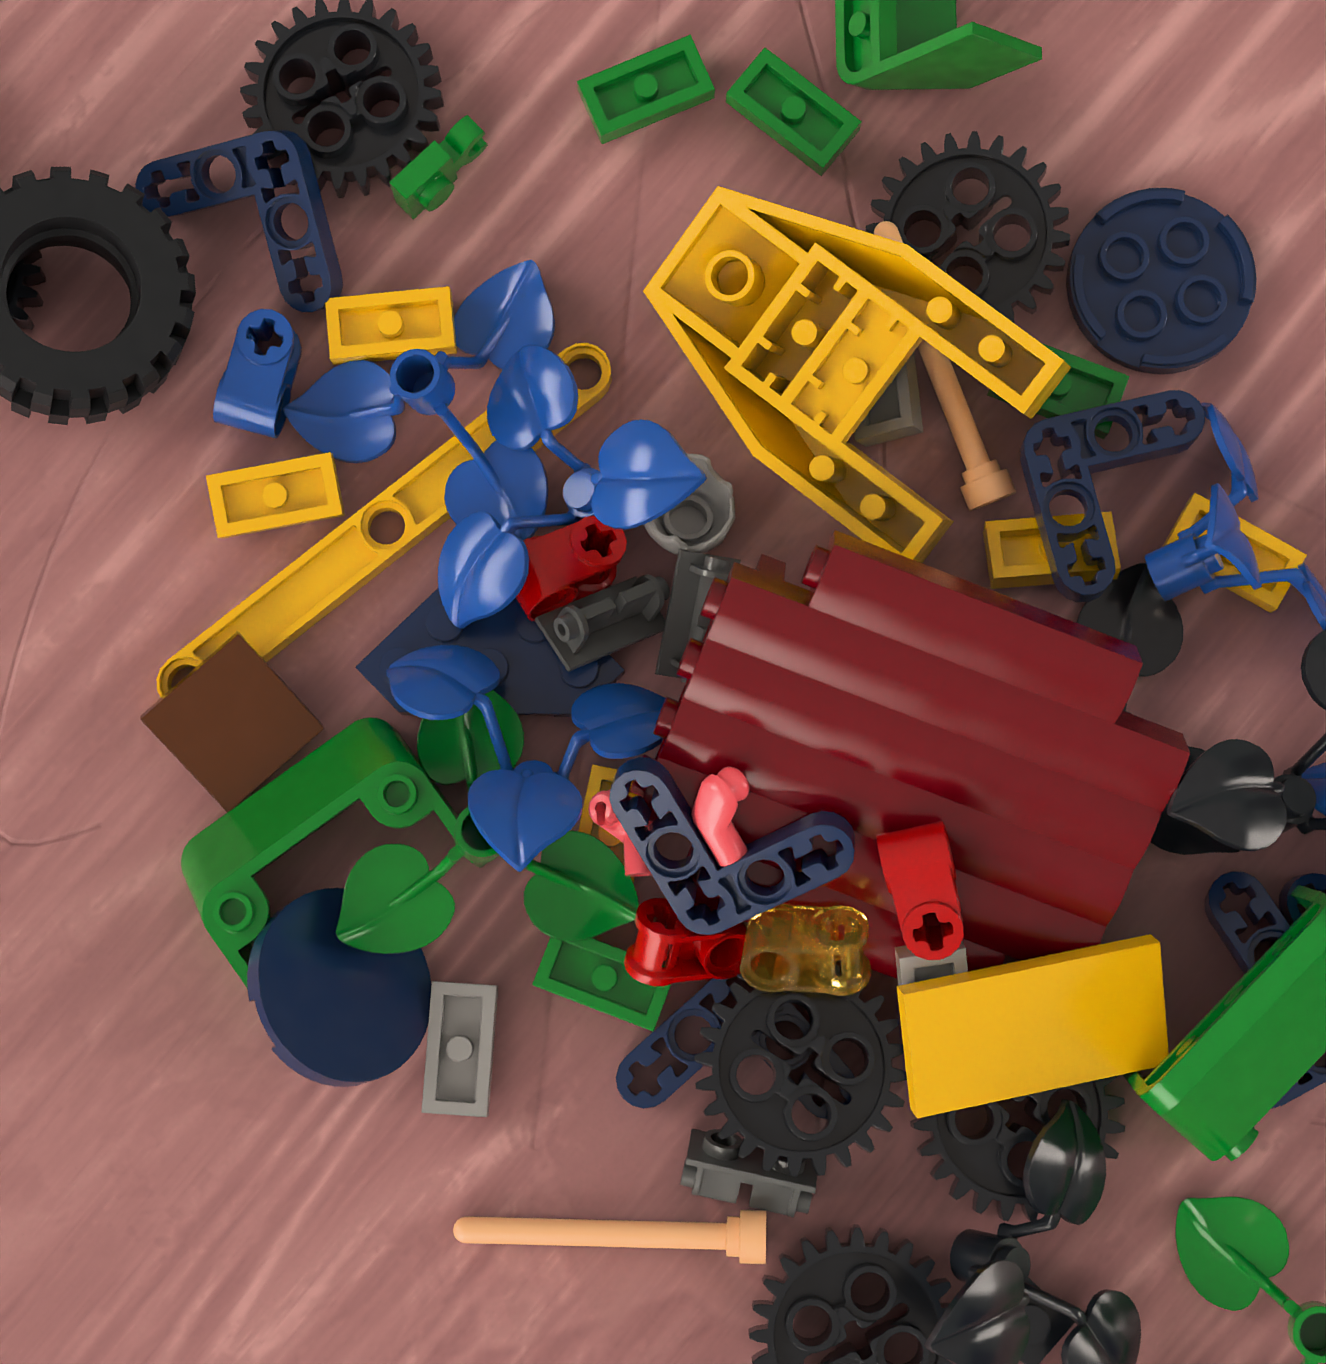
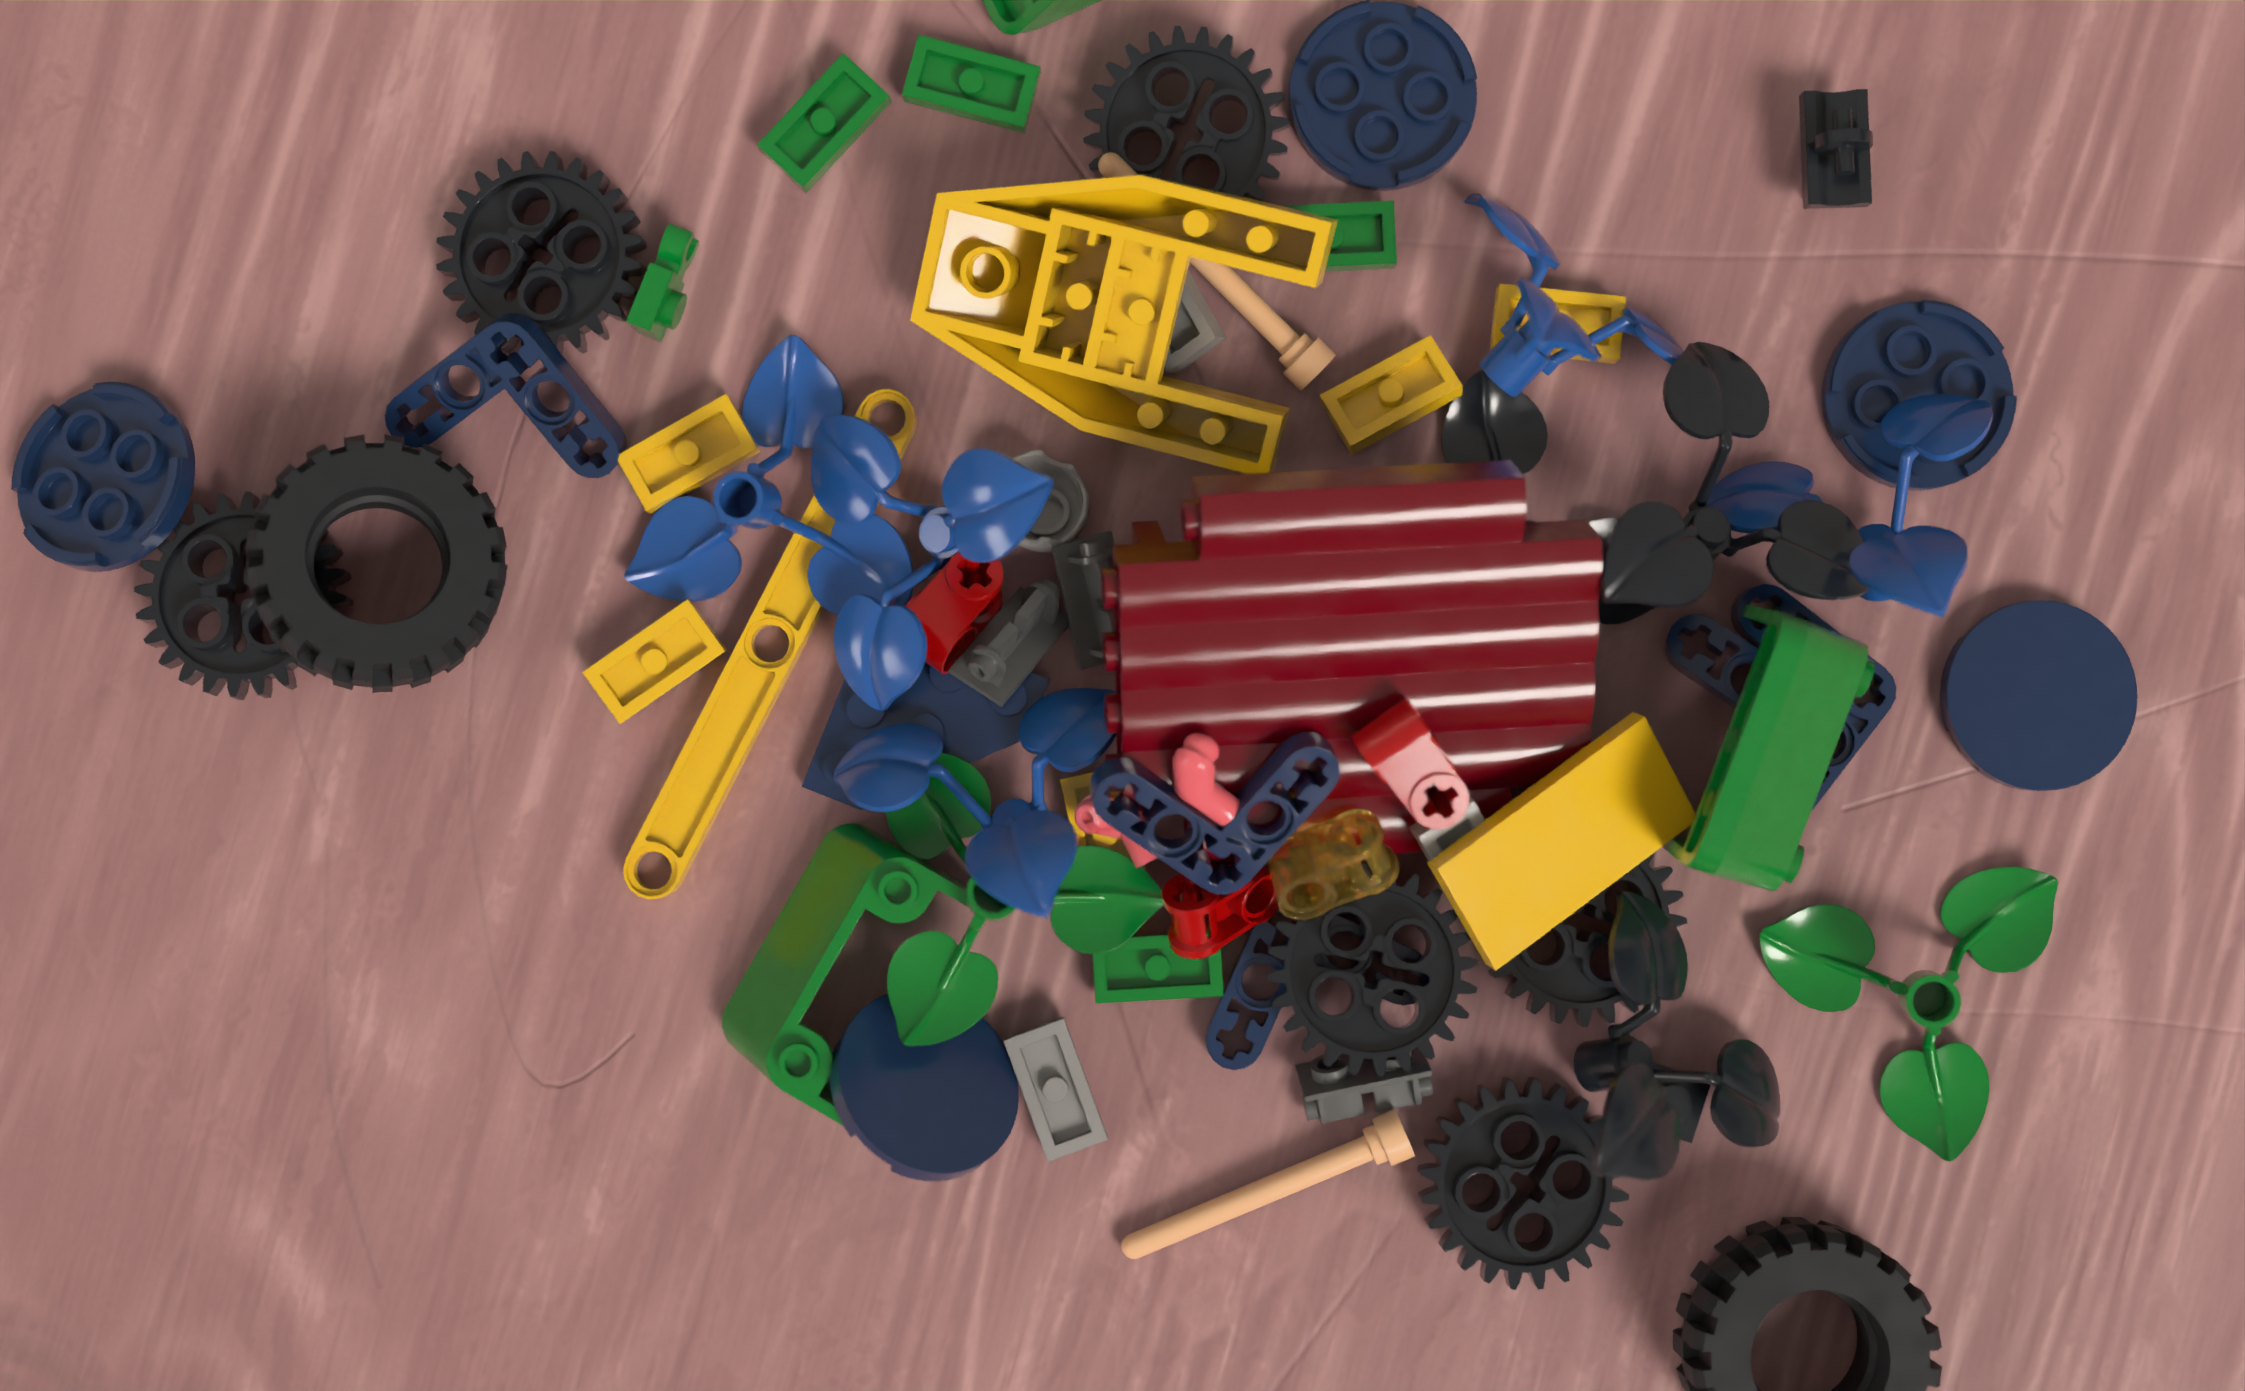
camera: 30 degrees left, 5 degrees up
reddish brown tile [140,631,324,813] -> none
blue piece [213,309,302,438] -> none
dark blue beam [1020,390,1205,602] -> none

